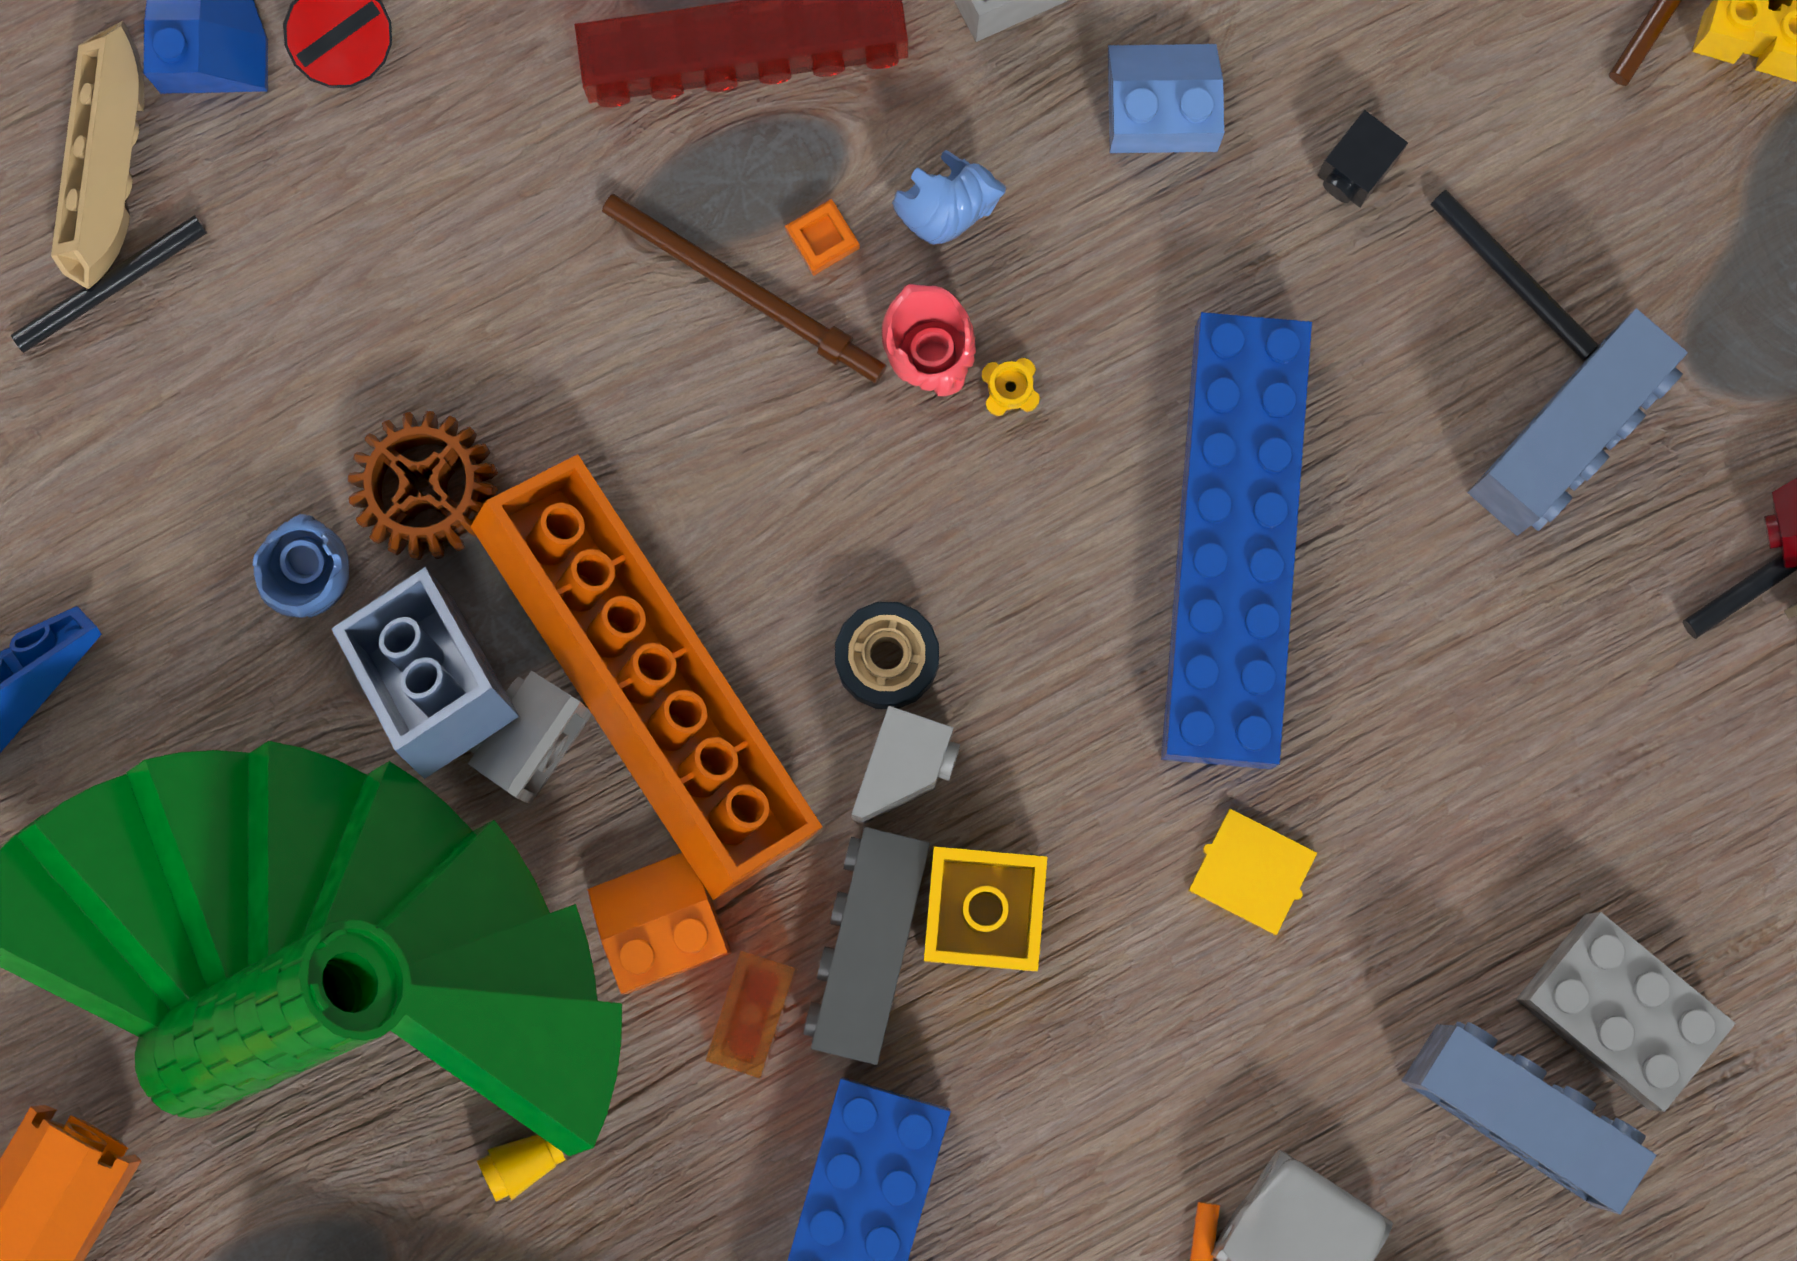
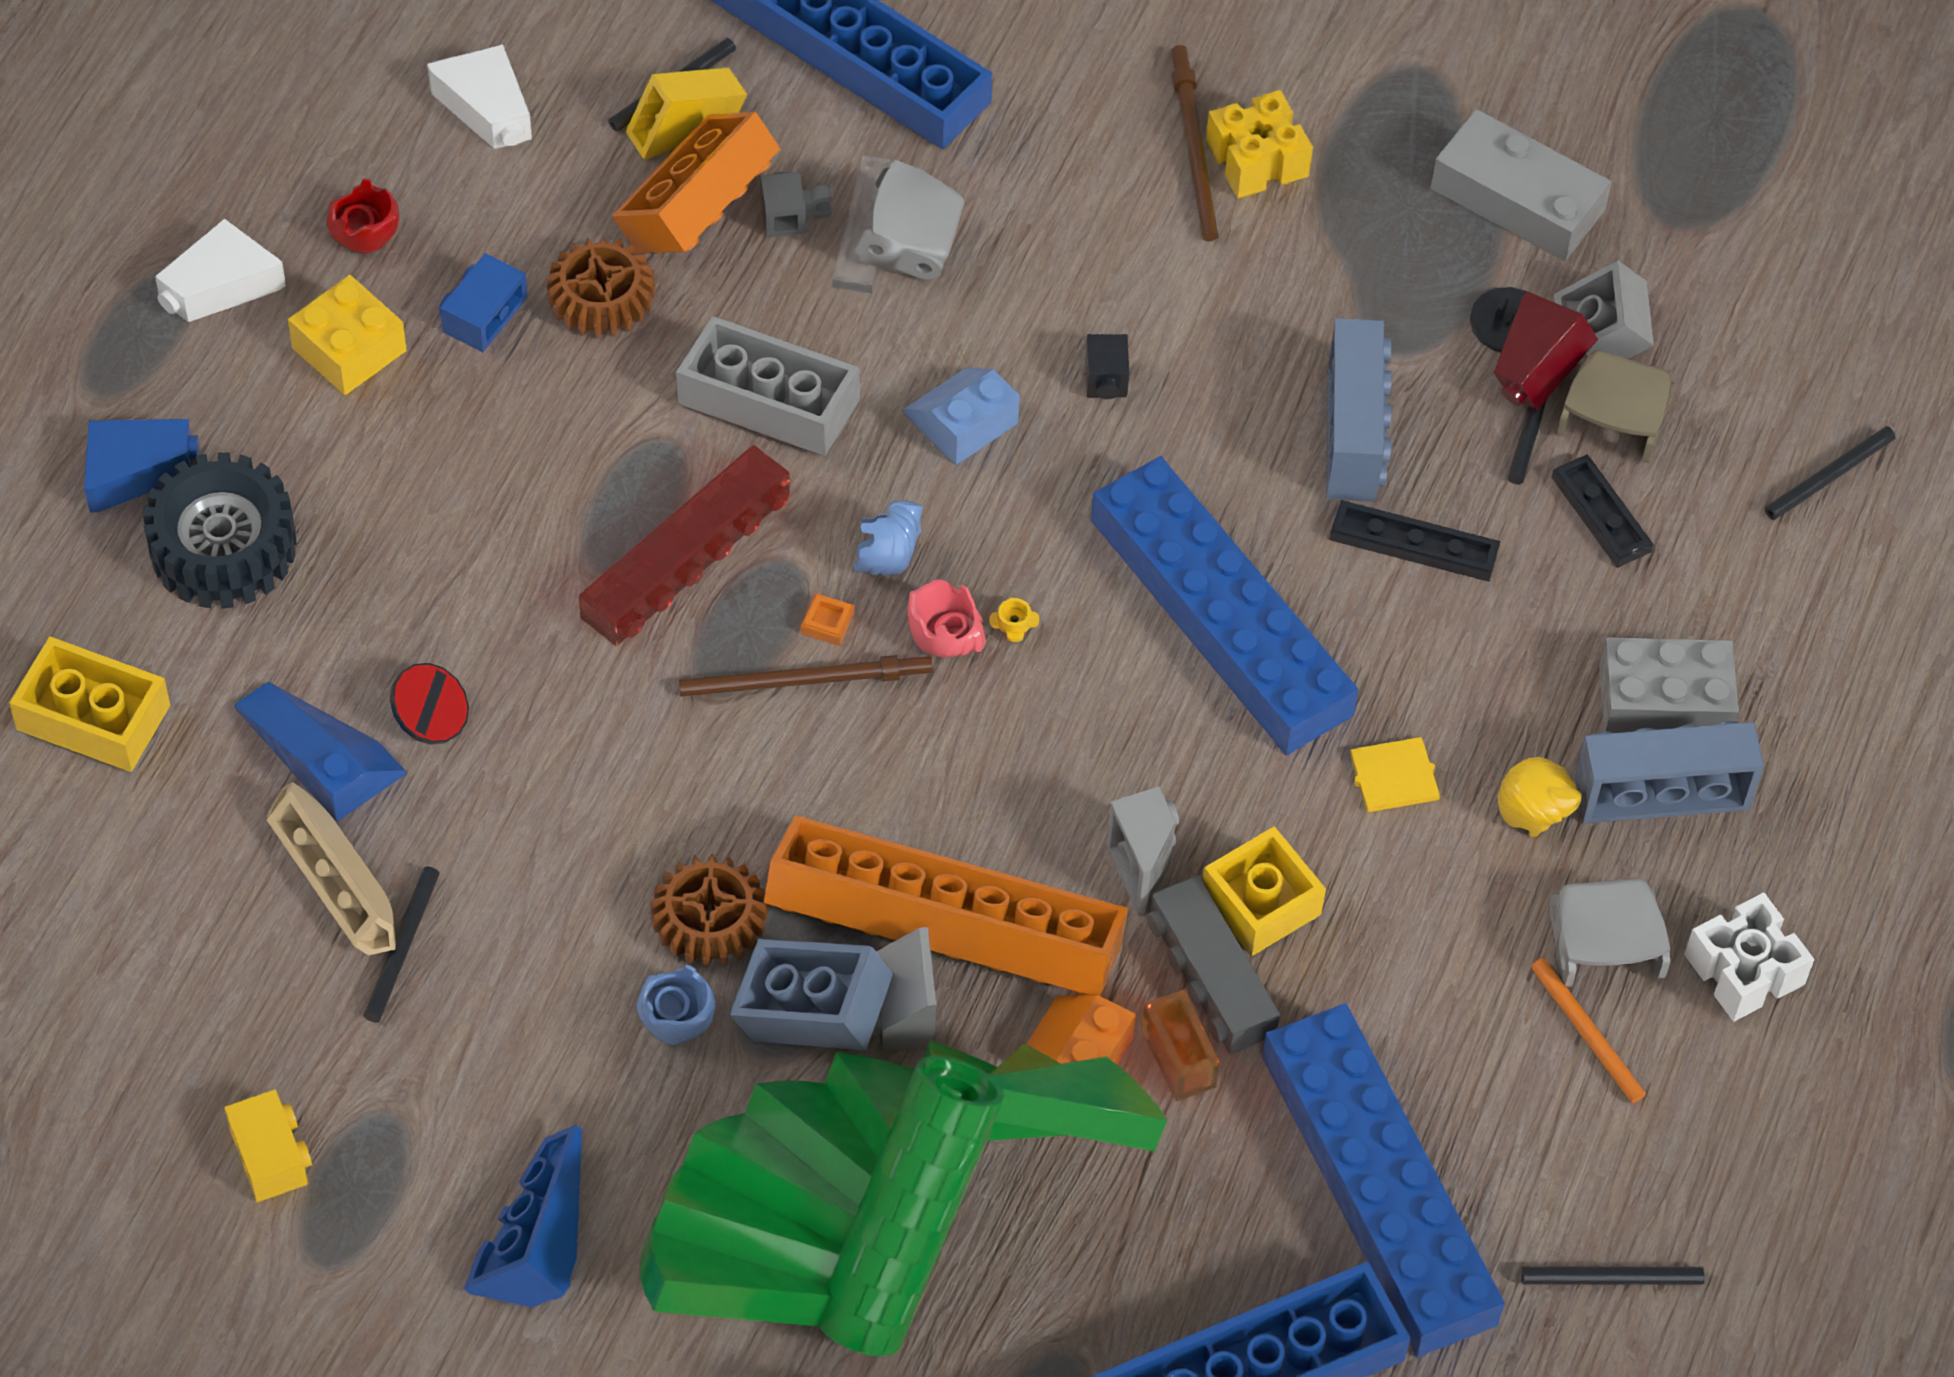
camera: 45 degrees left, 25 degrees down
yellow cone [477,1134,566,1202] -> none
wheel [835,602,939,709] -> none
black bar [1430,190,1599,360] -> none
none -> black tile [1330,500,1501,582]
none -> yellow hair [1497,757,1582,837]
none -> black tile [1551,454,1654,568]

